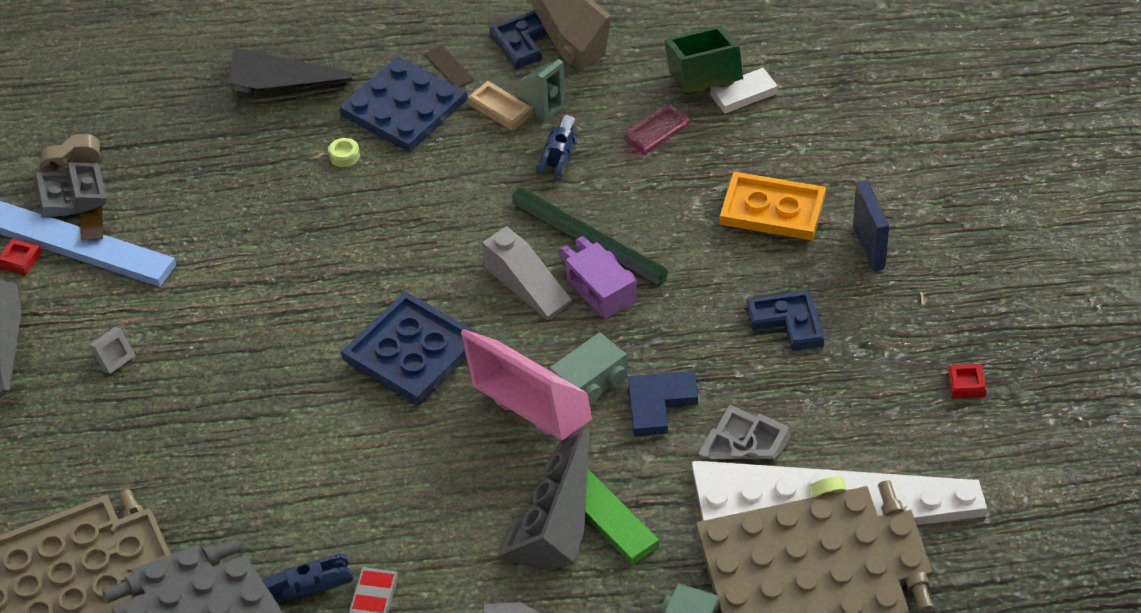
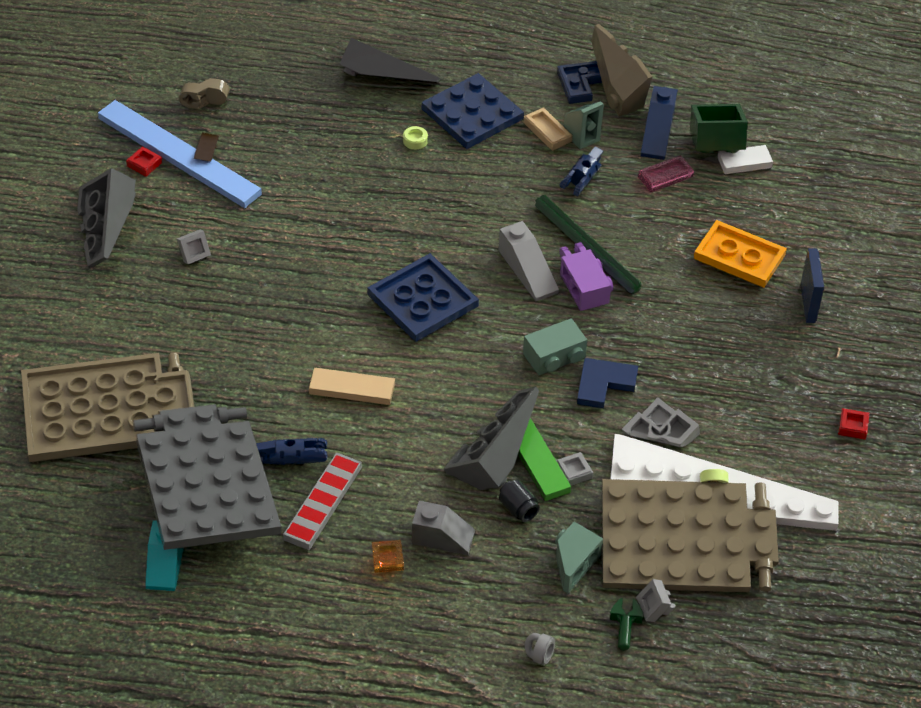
camera: 10 degrees right, 0 degrees up
dark grey slope [34,162,107,217] -> none
dark brown sticker [424,45,475,87] -> none
bright pink piece [461,329,592,440] -> none
dark blue tile [746,290,824,351] -> none
none -> tan tile [309,368,395,405]
none -> black brick [499,480,540,522]
none -> light grey tile [556,452,593,486]
none -> dark blue slope [640,86,678,160]

